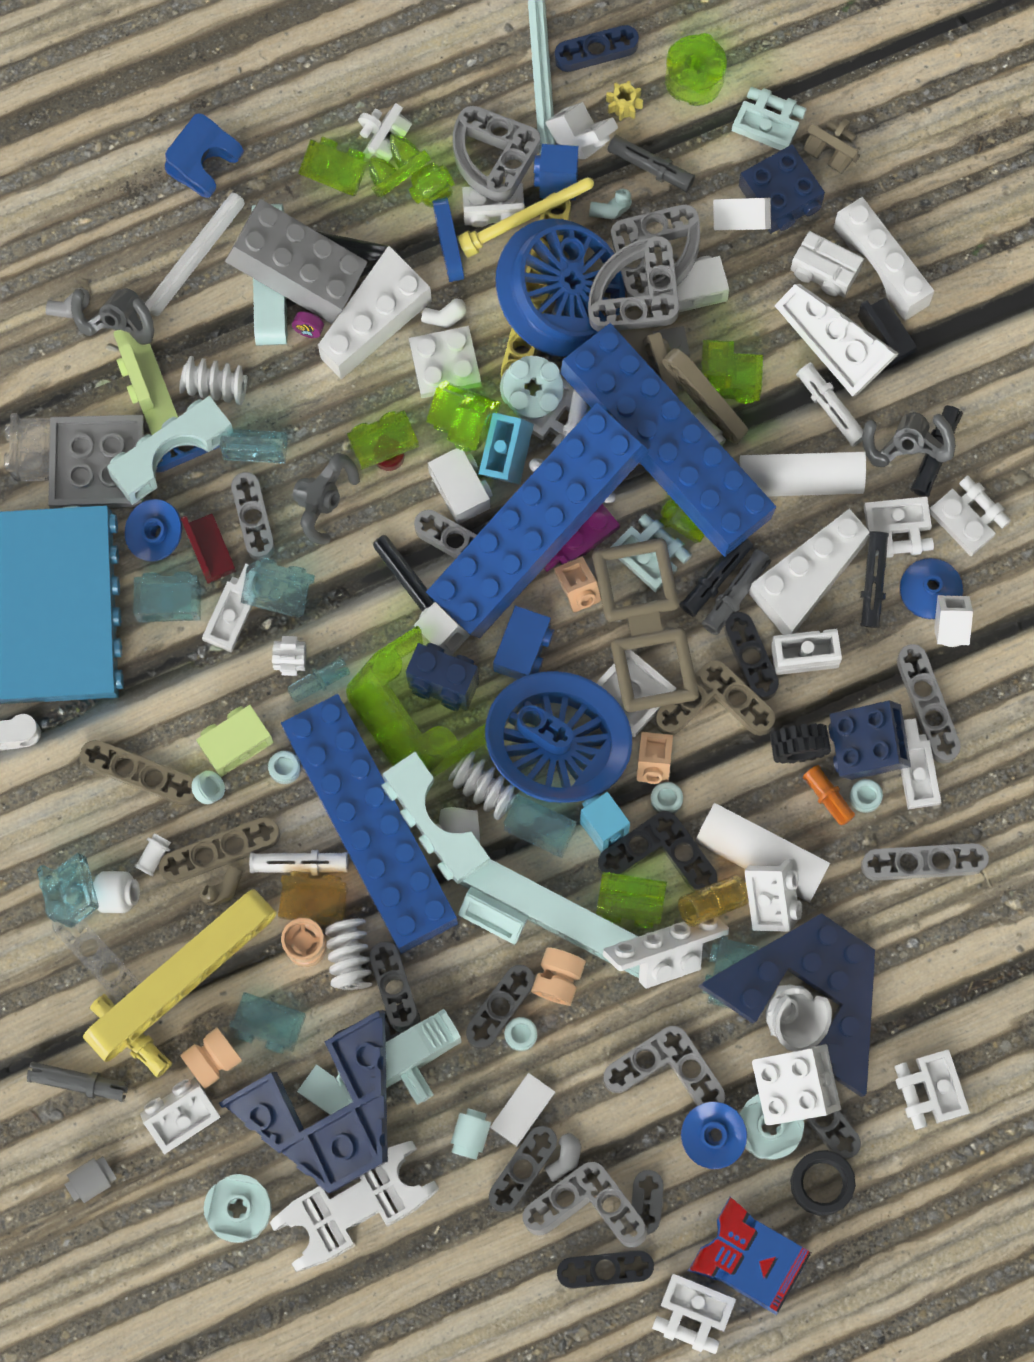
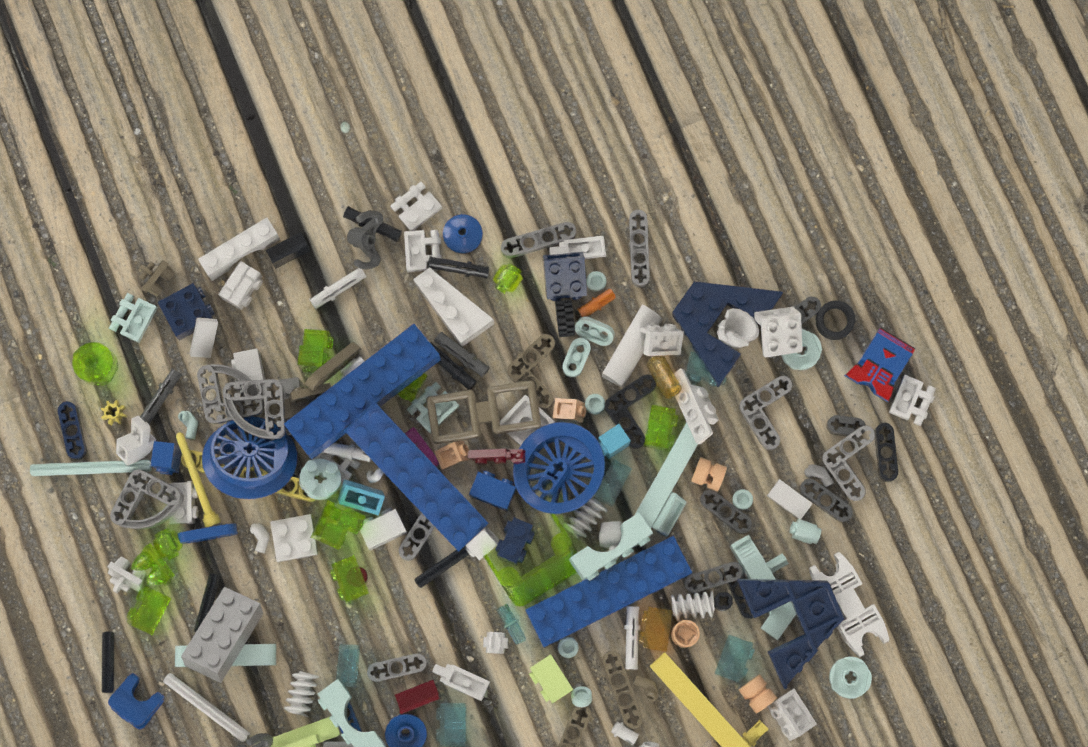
camera: 90 degrees left, 5 degrees up
clear light blue bracket [240,558,315,618] -> none
magenta tile [292,312,324,338] -> none
dark grey piece [293,453,360,545] -> none
white wedge [318,246,432,380] -> none
blue dish [681,1102,747,1169] -> none
black beam [724,612,779,701] -> none
white brick [738,452,866,496] -> none
white brick [771,629,842,675] -> none
white wing [775,284,899,397] -> none
white plate [894,1049,970,1130] -> none
white brick [934,595,973,647] -> none
none -> black axle [101,631,114,693]
none -> hinge [468,448,526,465]
none -> clear neon green head [493,263,523,294]
none -> light aqua plate [563,338,591,377]
none -> light aqua plate [575,316,615,346]
none -> black bush [714,592,733,611]

